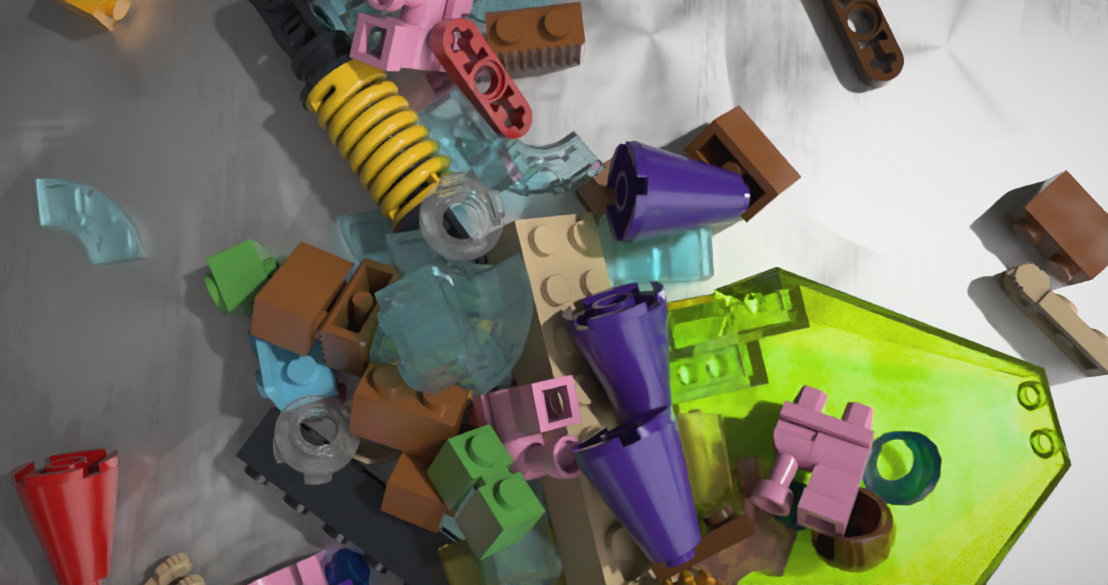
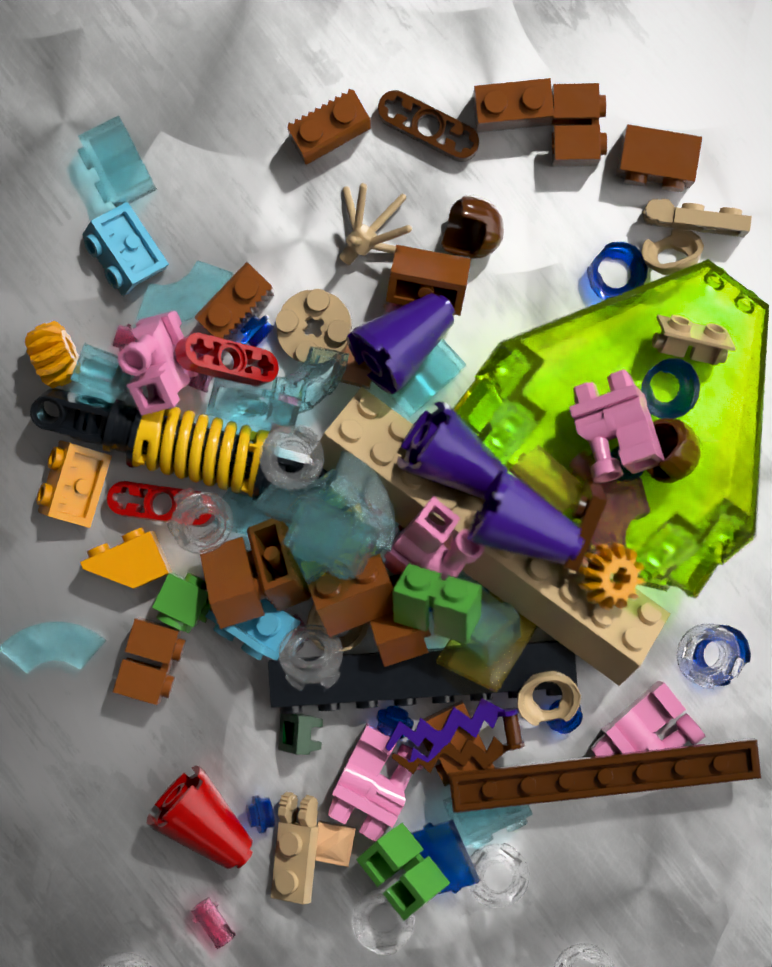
camera: 40 degrees left, 5 degrees up
none -> light orange bracket [36,440,112,528]
none -> light orange slope [80,527,172,589]
none -> red beam [107,481,218,527]
none -> dark orange piece [113,617,186,705]
none -> clear piece [166,487,233,554]
none -> clear blue plate [240,314,274,347]
none -> clear blue plate [246,795,275,834]
none -> tan plate [276,289,352,366]
none -> dark green tile [278,713,323,755]
none -> tan plant [339,183,412,265]
none -> reddish brown hair [441,195,504,259]
none -> dark orange brick [472,78,554,133]
none -> dark orange piece [551,83,607,167]
none -> clear blue piece [587,241,648,302]
none -> tan piece [641,228,704,276]
none -> tan hinge [652,314,736,365]

